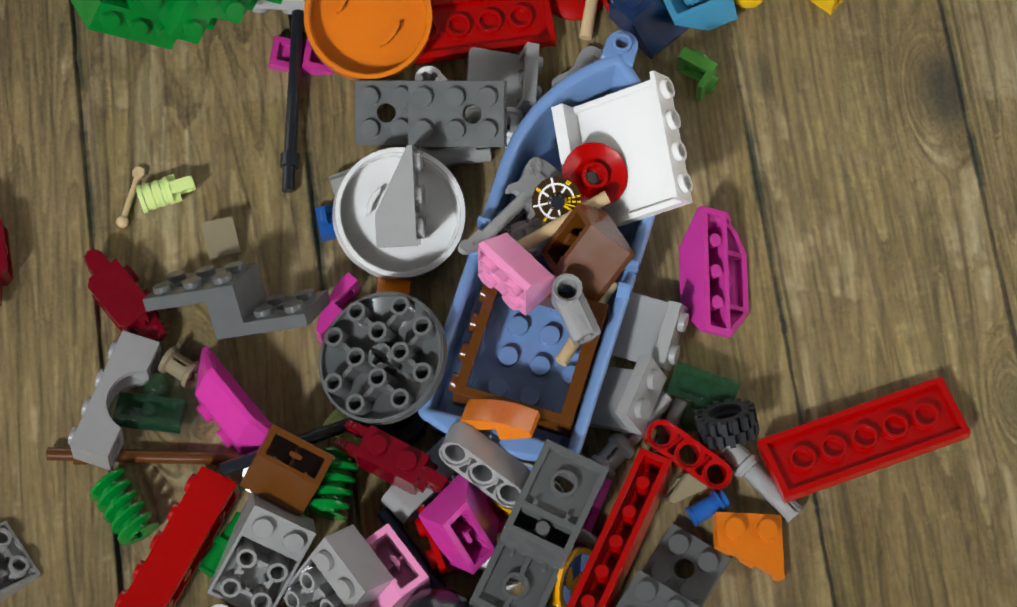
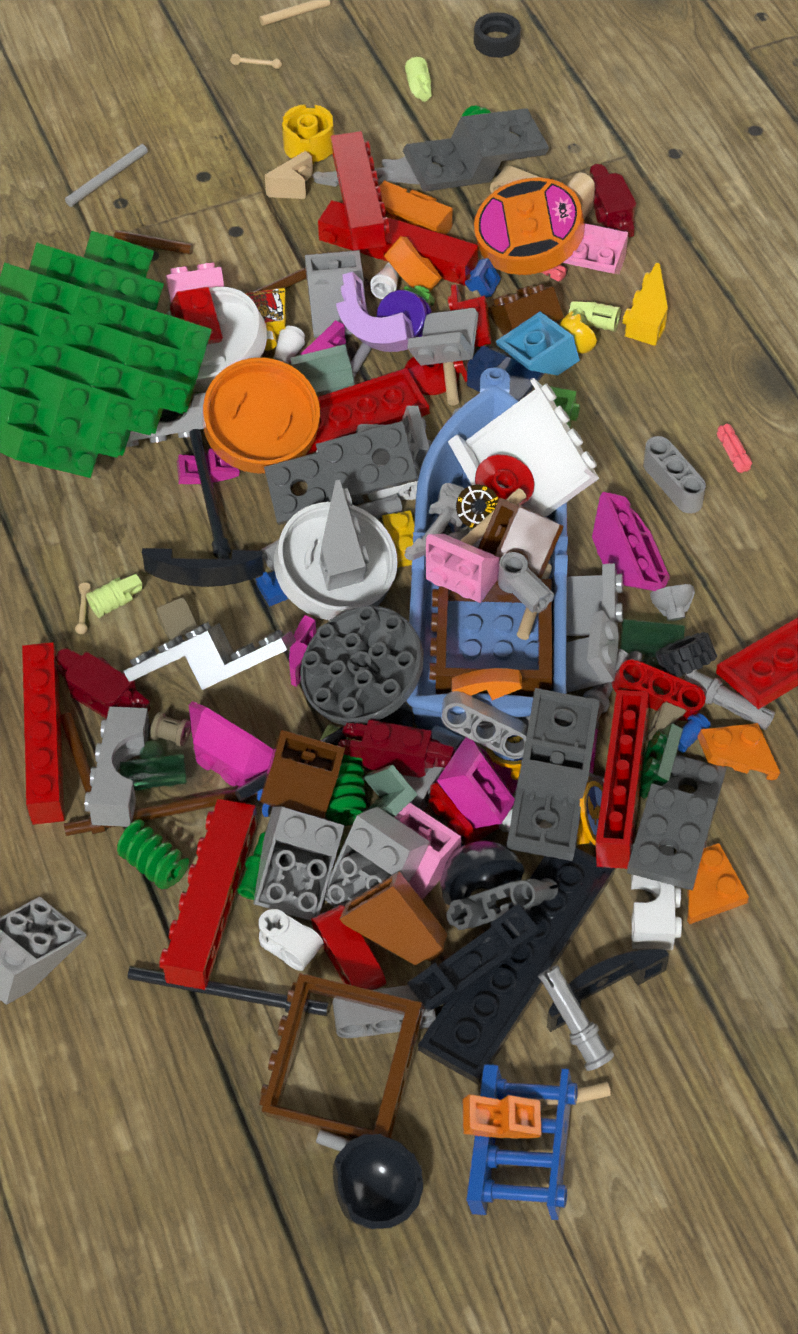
camera: 15 degrees left, 15 degrees down
none -> red brick [22,642,65,825]
none -> reddish brown bar [60,712,92,793]
none -> black slope [142,548,264,587]
none -> sand green panel [364,765,418,817]
none -> yellow plate [382,510,414,568]
none -> dark green plate [639,723,683,799]
none -> light grey beam [643,436,706,513]
none -> light grey piece [650,584,695,621]
none -> coral axle [717,424,752,473]

